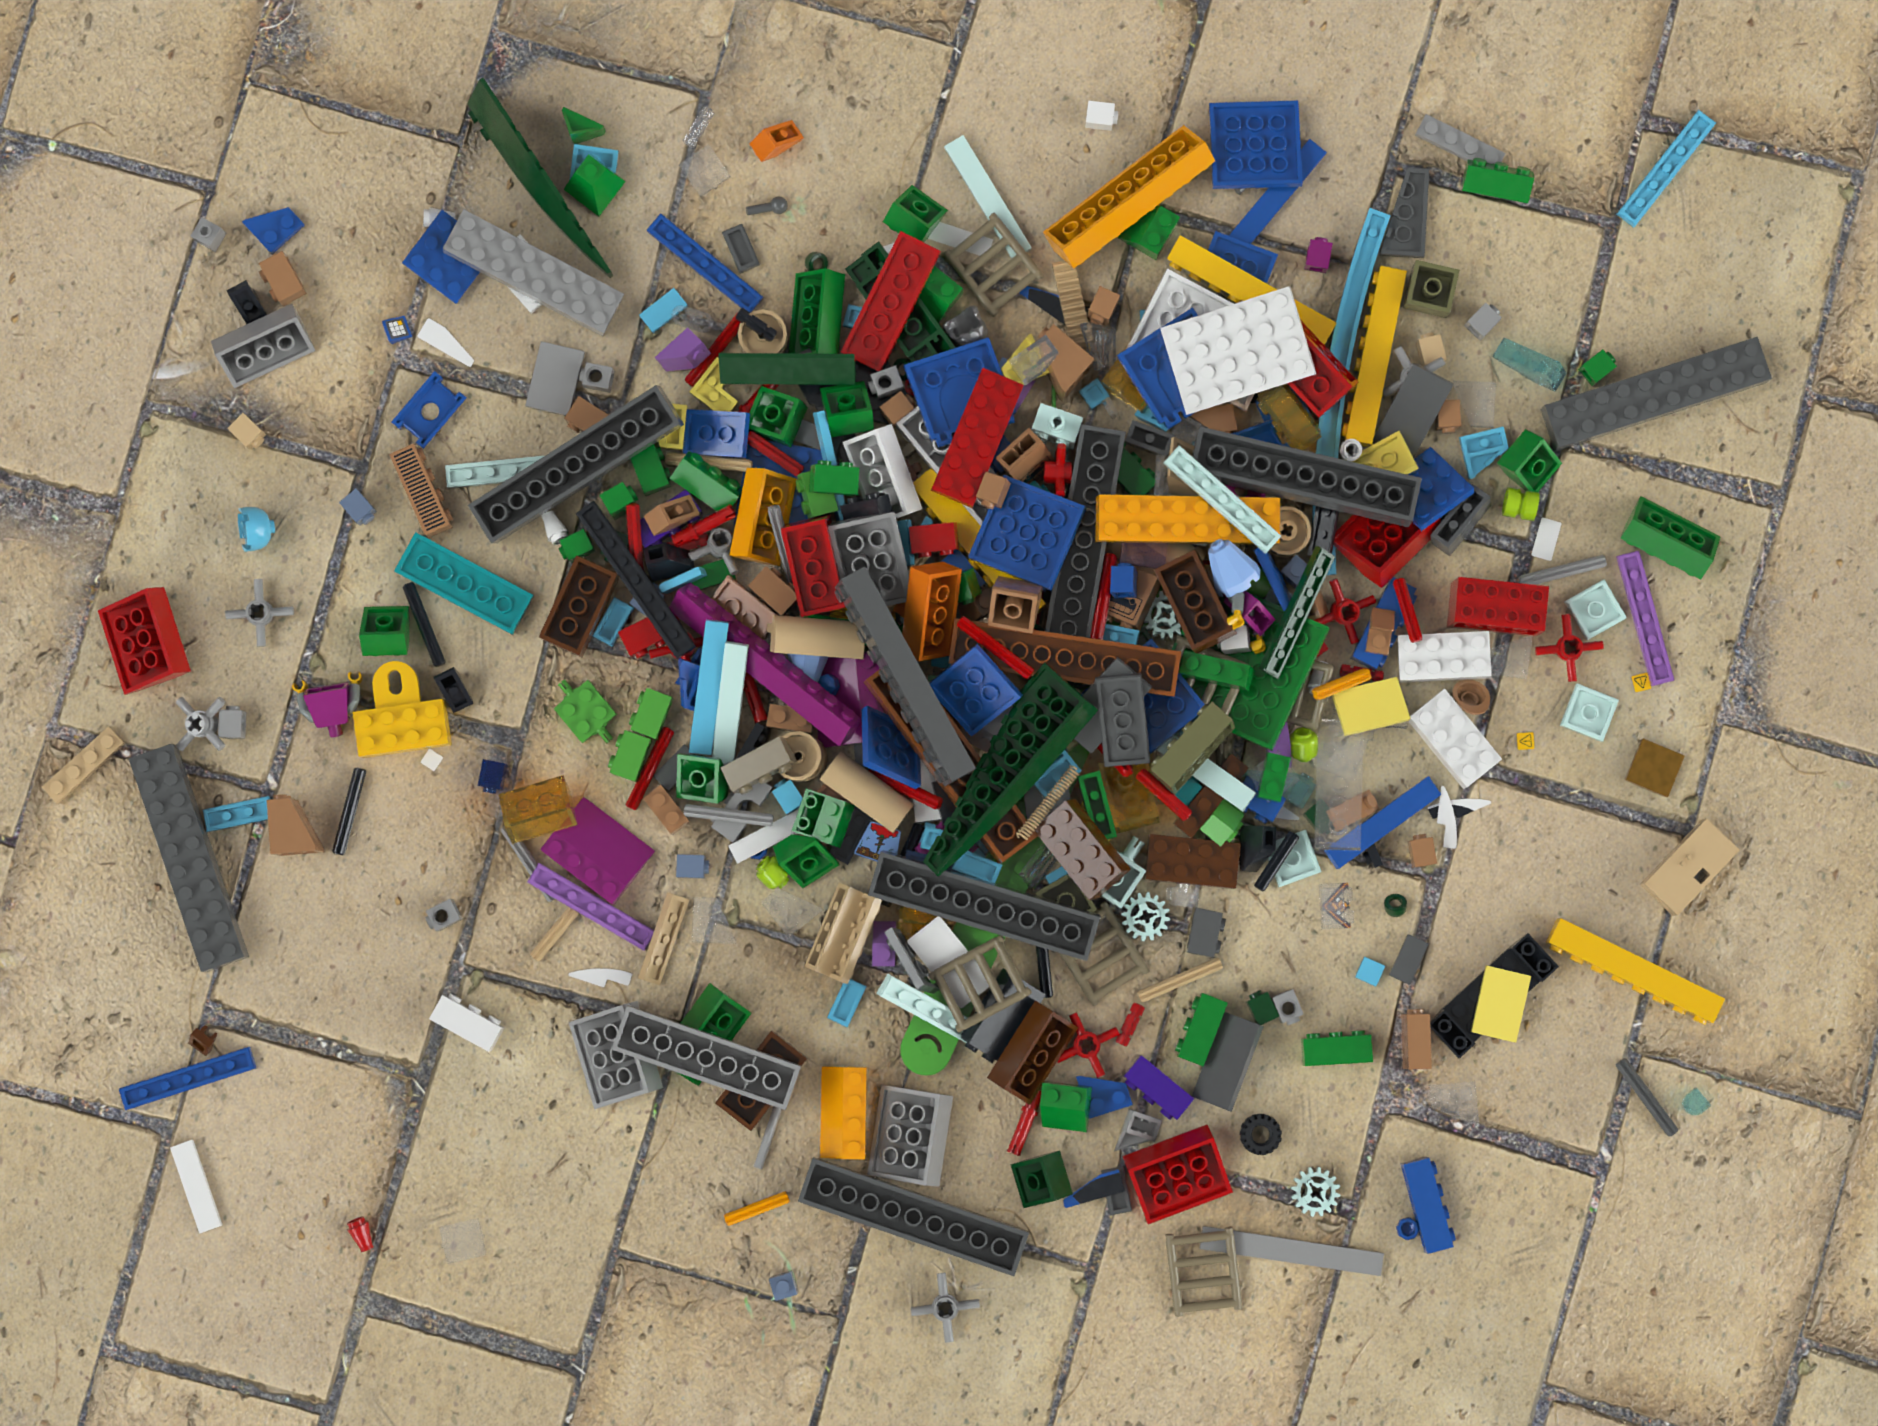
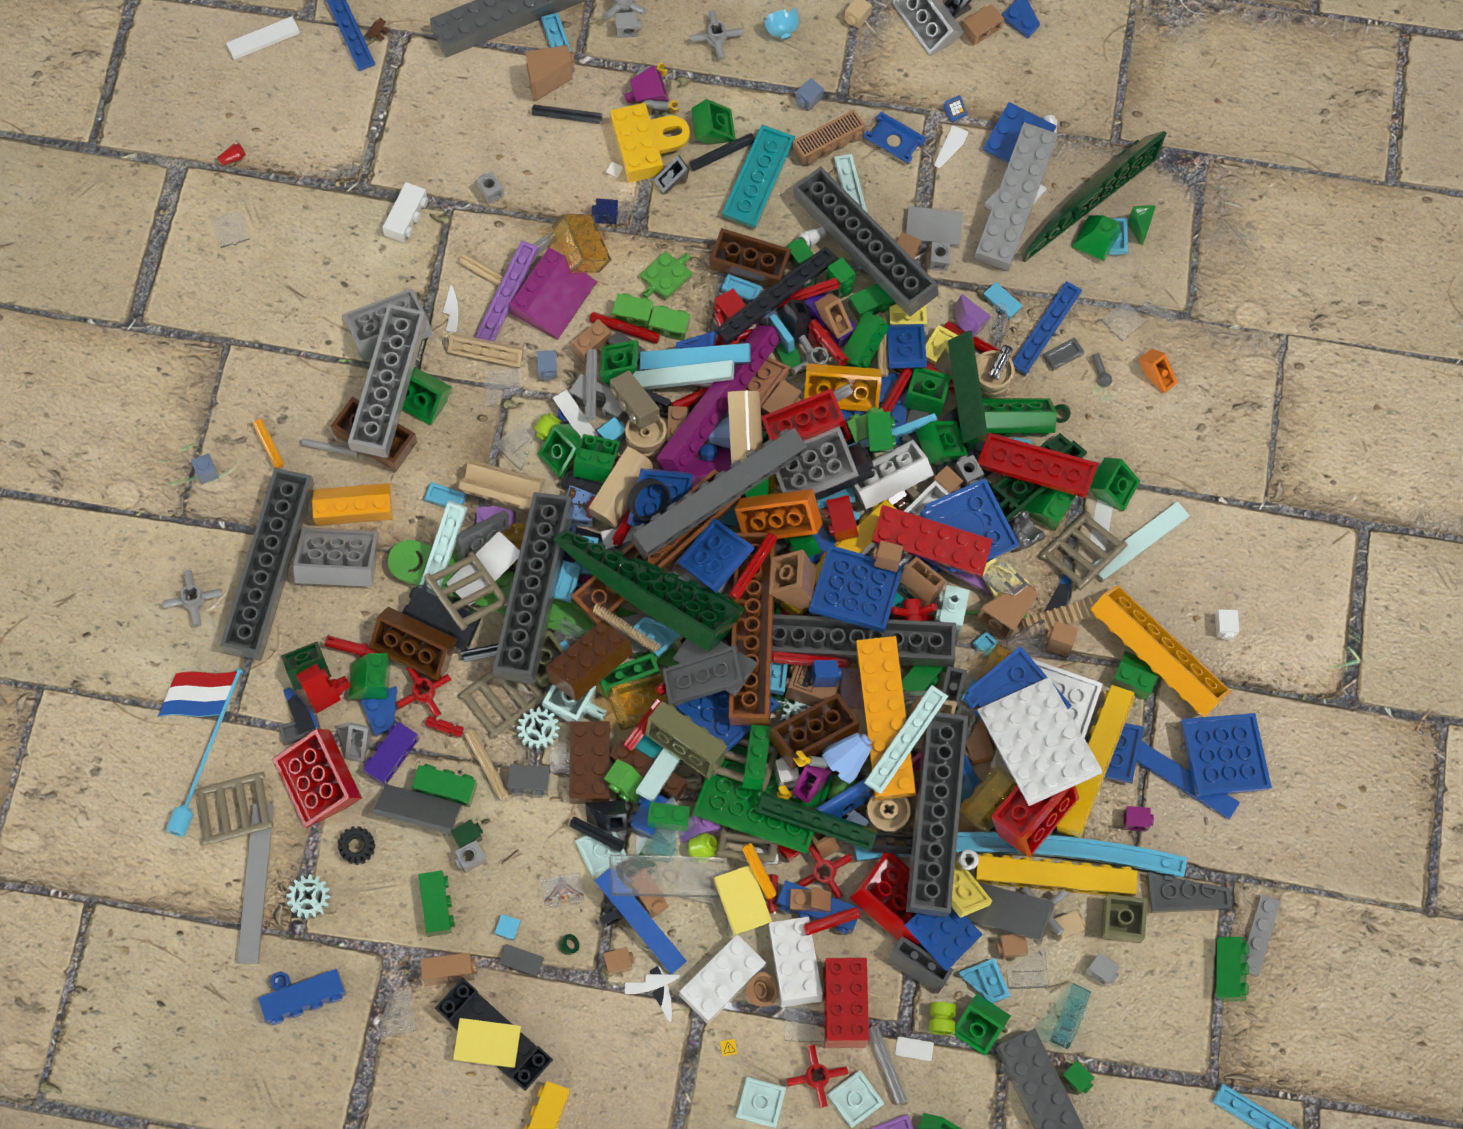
camera: 75 degrees right, 15 degrees down
none -> flag [158,668,243,837]
none -> red hinge [296,664,351,713]
none -> black tyre [628,478,671,522]

